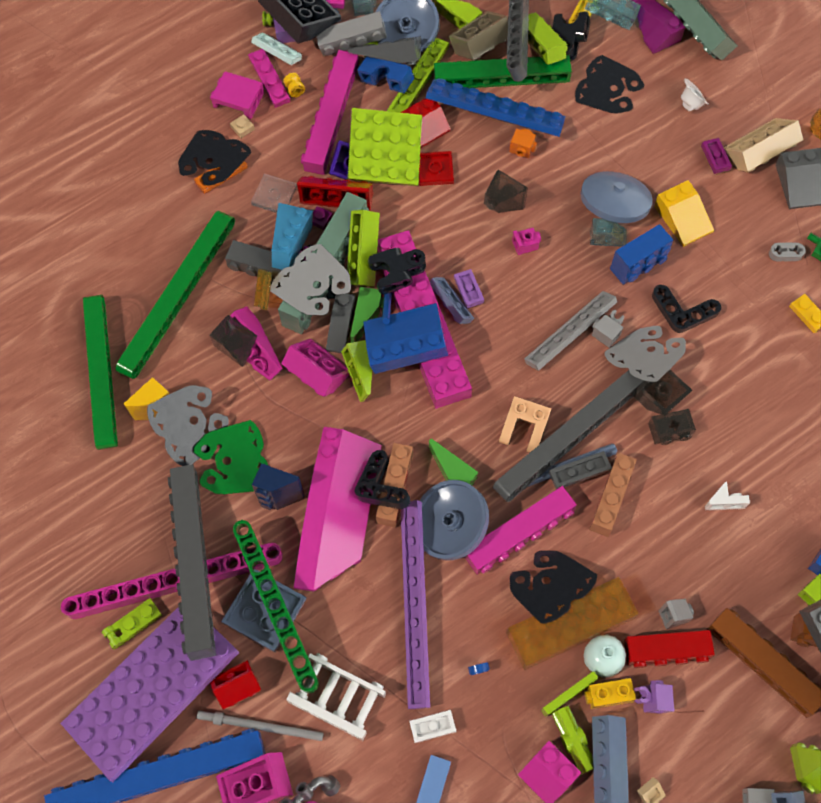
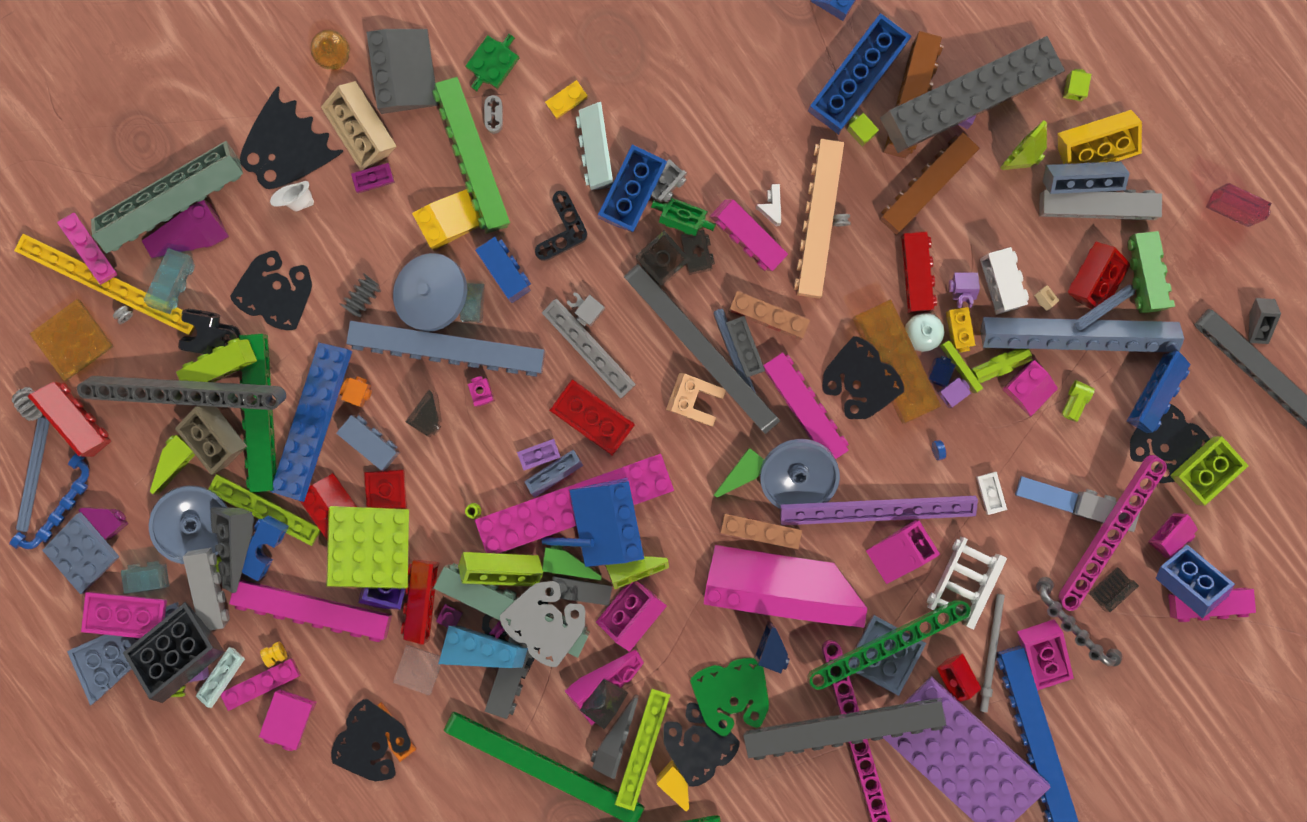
camera: 90 degrees left, 20 degrees up
lime plate [102,598,163,650] -> none
tan plate [230,114,255,138] -> none
clear yellow slope [254,268,272,310] -> none
black beam [355,450,411,509] -> none
black piece [368,248,426,294] -> none
light grey piece [604,326,686,382] -> none
light grey slope [658,599,694,630] -> none
none -> black piece [240,87,343,189]
none -> sand blue brick [336,415,400,471]
none -> dark grey piece [339,273,381,317]
none -> sand blue brick [346,321,546,377]
none -> bright green brick [432,77,510,234]
none -> lime pin [465,503,482,519]
none -> red tile [549,379,635,456]
none -> light aqua slope [576,102,613,190]
none -> dark grey wedge [590,695,639,779]
none -> blue slope [598,144,667,232]
none -> lime plate [615,689,670,811]
none -> light grey bracket [651,159,687,203]
none -> green plate [651,198,716,236]
none -> dark pink wedge [709,199,788,271]
none -> light nougat brick [794,139,844,299]
none -> light grey bush [833,214,851,227]
none -> dark pink slope [866,520,940,584]
none -> clear blue brick [926,356,956,388]
none -> medium lavender brick [937,378,971,408]
none -> white brick [980,247,1029,315]

